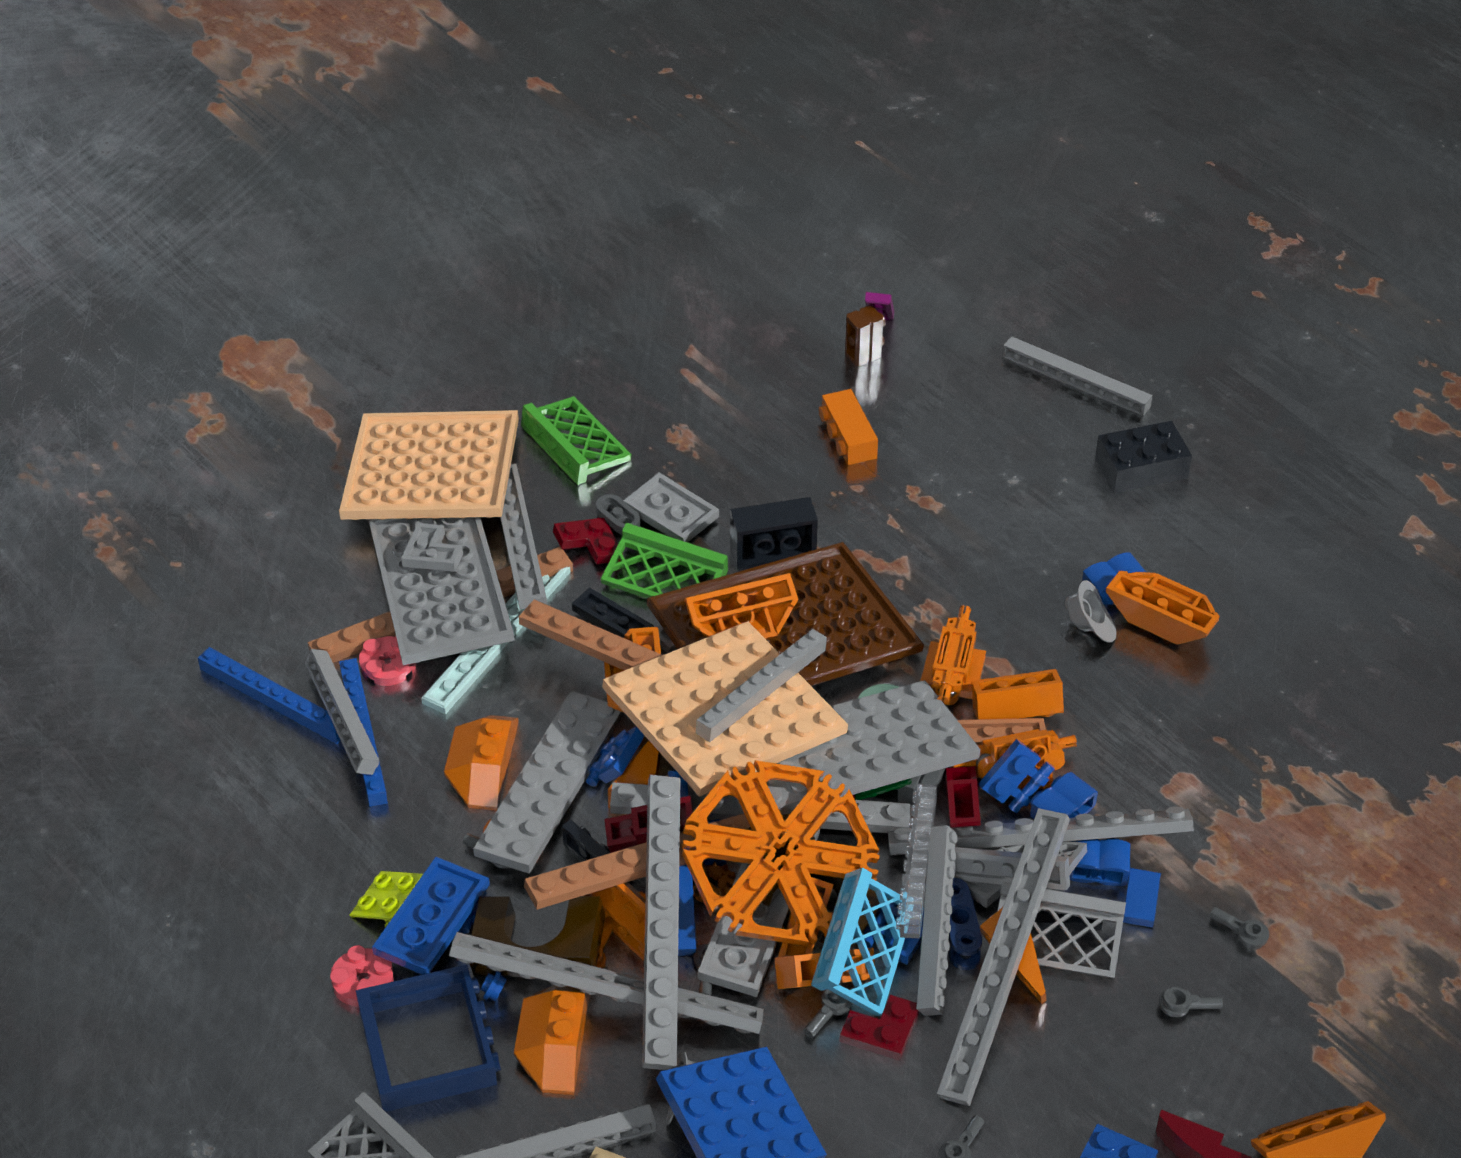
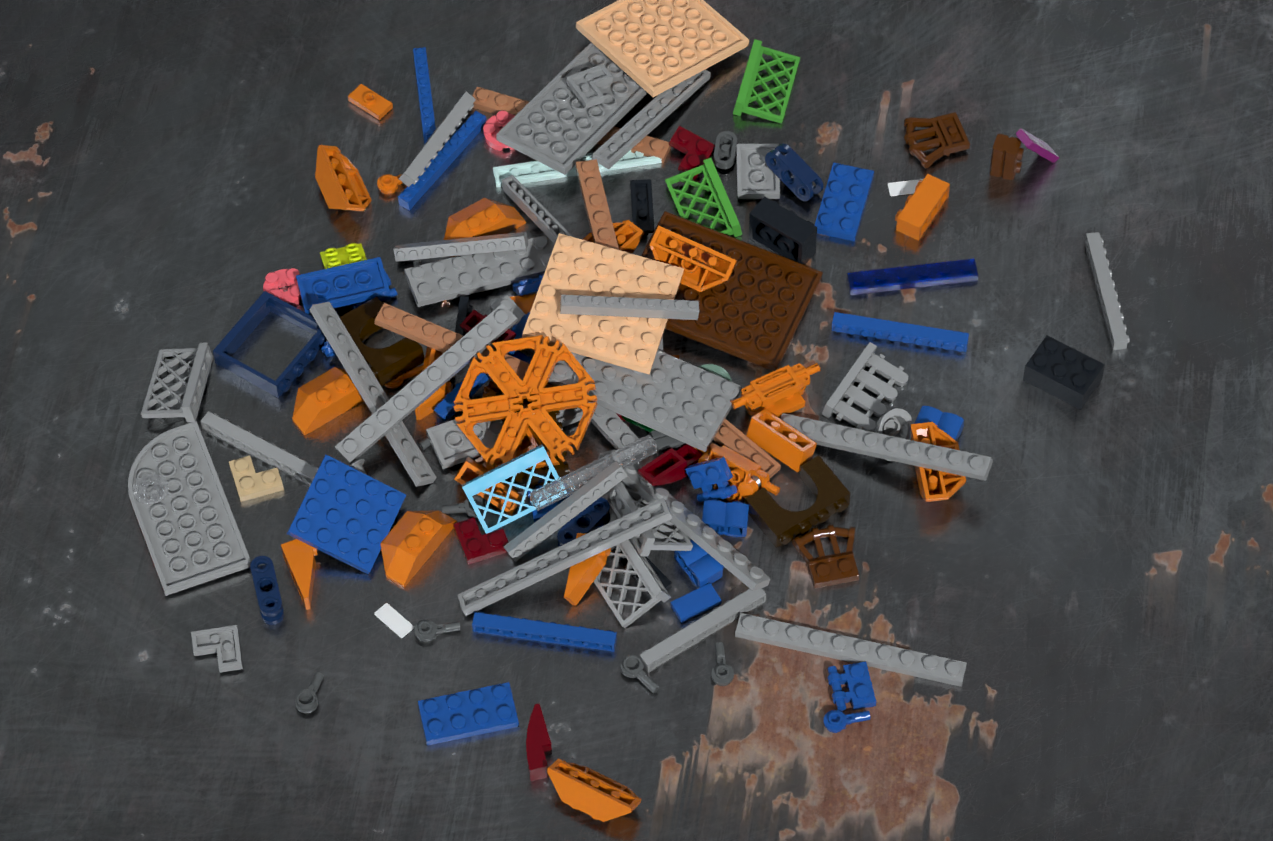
camera: 50 degrees right, 10 degrees up
none -> orange wedge [315,145,372,211]
none -> orange plate [348,84,393,120]
none -> orange plate [377,174,403,194]
none -> orange wedge [380,510,458,588]
none -> light grey piece [393,232,528,262]
none -> blue piece [472,612,617,652]
none -> light grey piece [502,175,573,244]
none -> light grey piece [640,588,766,672]
none -> light grey plate [735,613,967,687]
none -> dark brown arch [745,455,850,548]
none -> dark blue piece [765,143,824,201]
none -> light grey plate [780,413,993,481]
none -> reddish brown plate [792,525,859,588]
none -> blue plate [815,162,874,242]
none -> light grey fence [822,342,908,432]
none -> blue plate [823,710,871,733]
none -> blue plate [827,661,876,711]
none -> blue piece [832,312,969,352]
none -> clear blue plate [847,259,979,295]
none -> white sticker [888,179,923,196]
none -> reddish brown plate [904,112,970,169]

